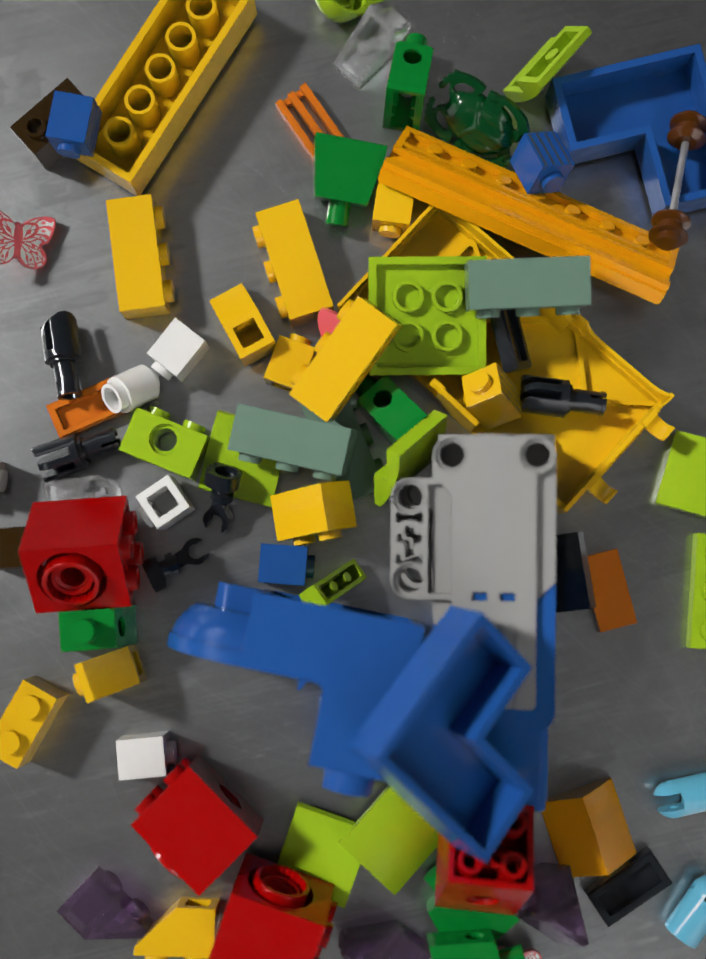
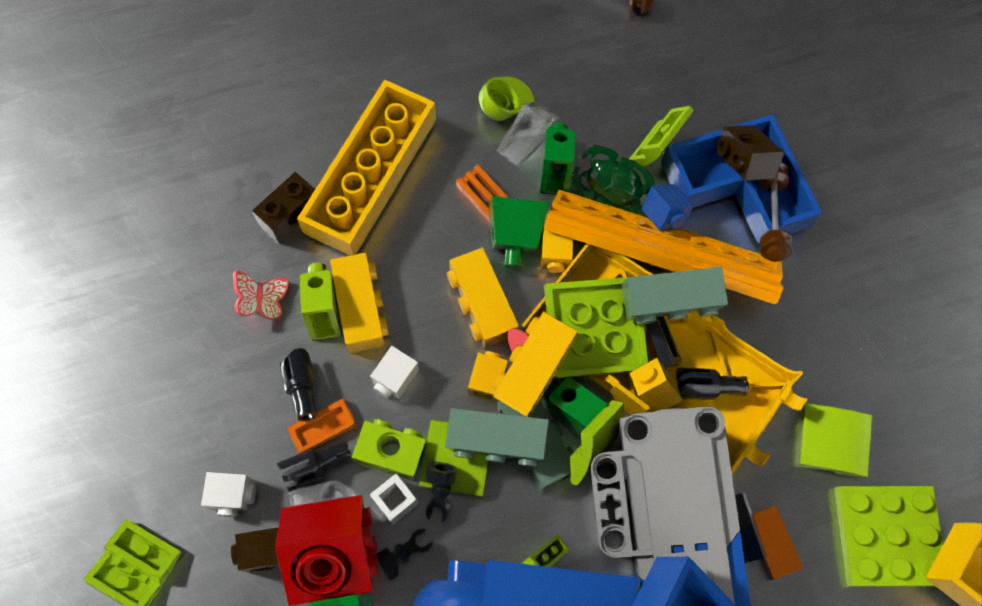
camera: 10 degrees left, 15 degrees down
blue brick [45,90,102,159] -> none
white brick [101,365,160,413] -> none
yellow slope [209,283,276,367] -> none
blue brick [258,543,315,586] -> none
yellow brick [270,480,357,546] -> none
none -> lime torso [299,263,342,341]
none -> dark brown brick [717,125,784,180]

